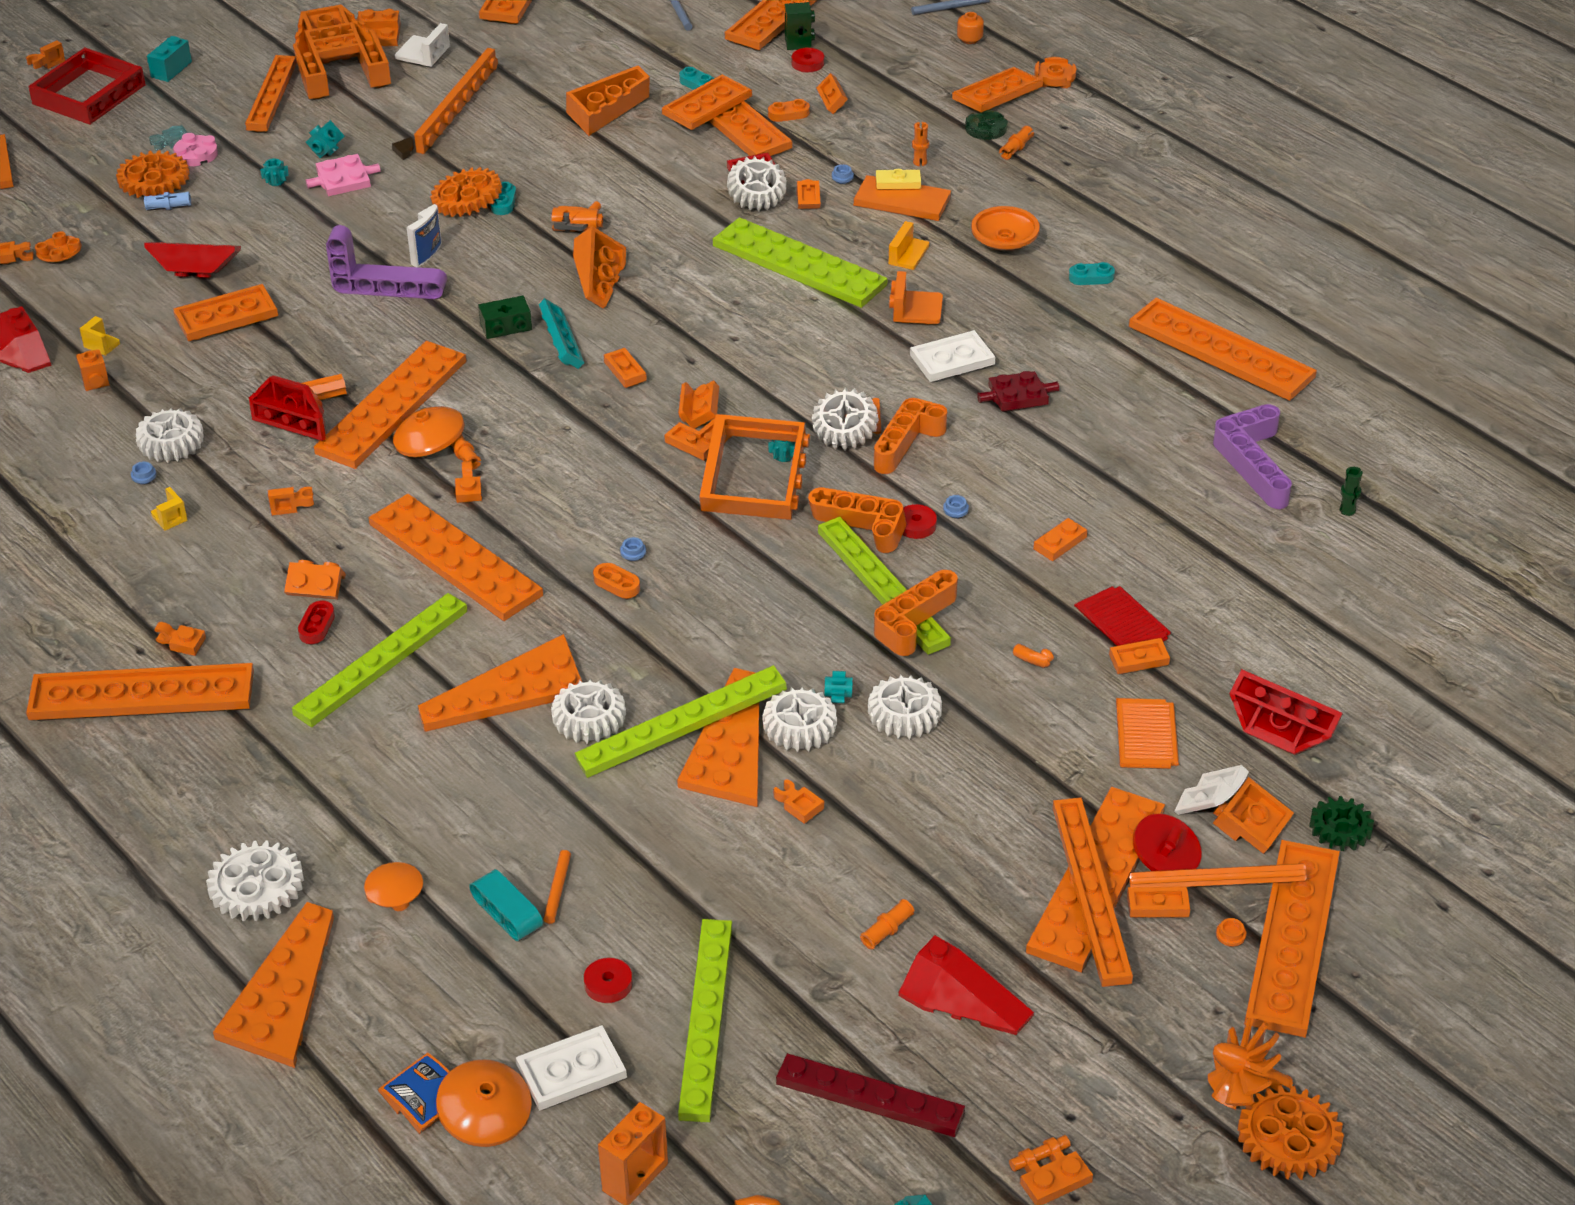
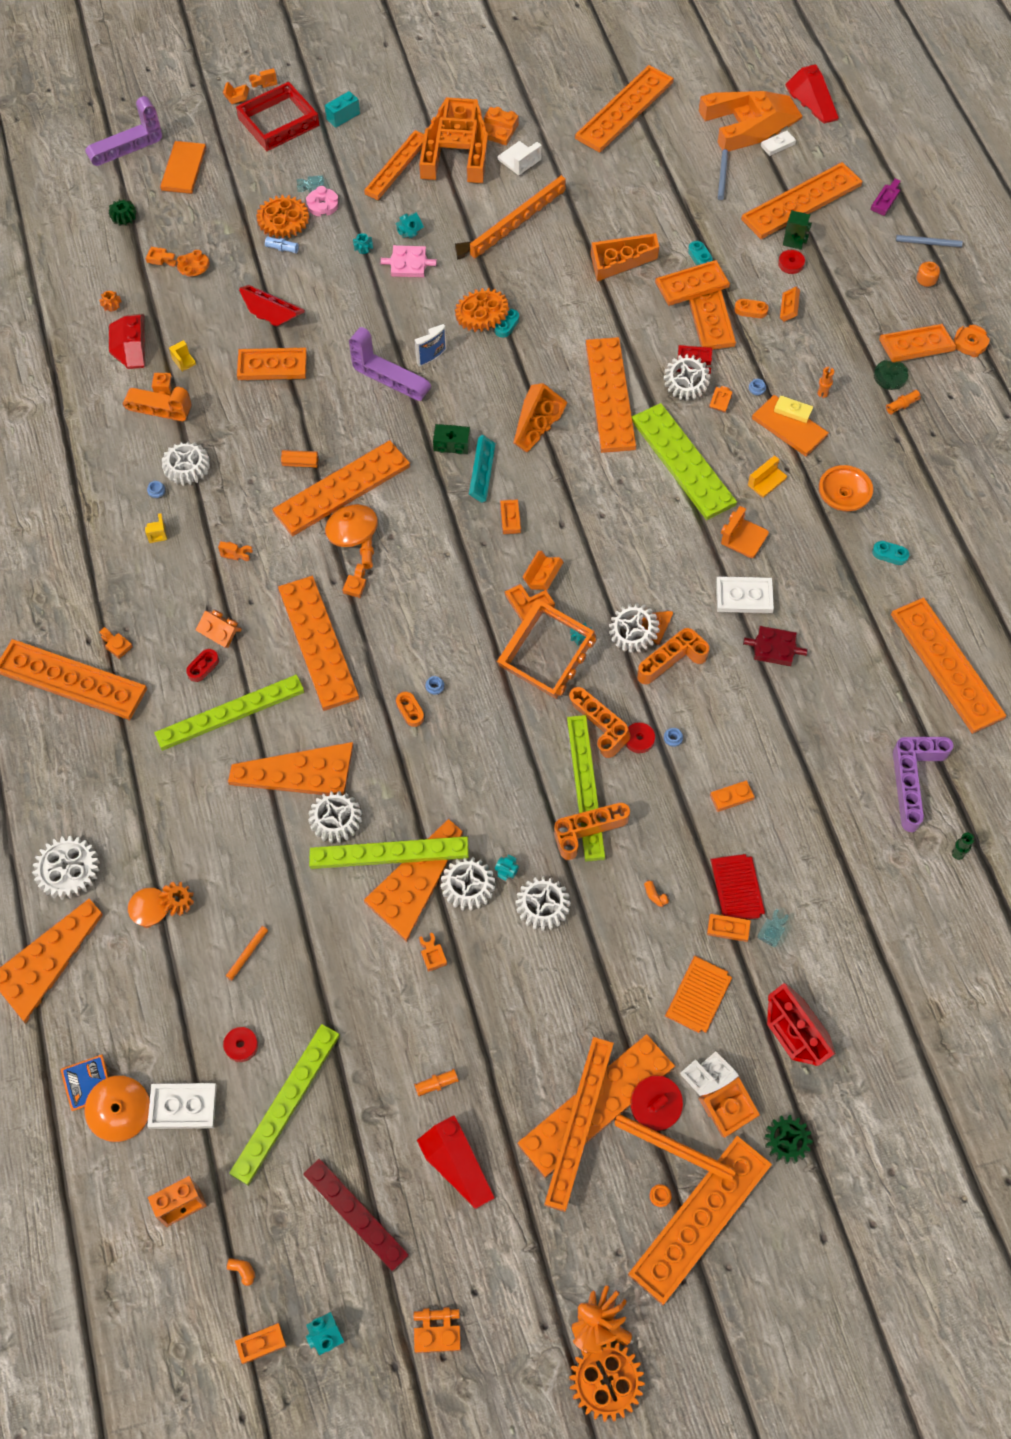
camera: 25 degrees right, 20 degrees up
red wedge [249,375,326,441] -> none
teal beam [469,869,543,941] -> none
orange piece [552,201,603,232] -> none
orange plate [1127,887,1190,917] -> none
none -> orange beam [123,387,192,421]
none -> orange gear [159,881,194,916]
none -> orange bracket [223,82,250,104]
none -> orange plate [585,337,636,453]
none -> clear light blue plate [757,909,789,948]

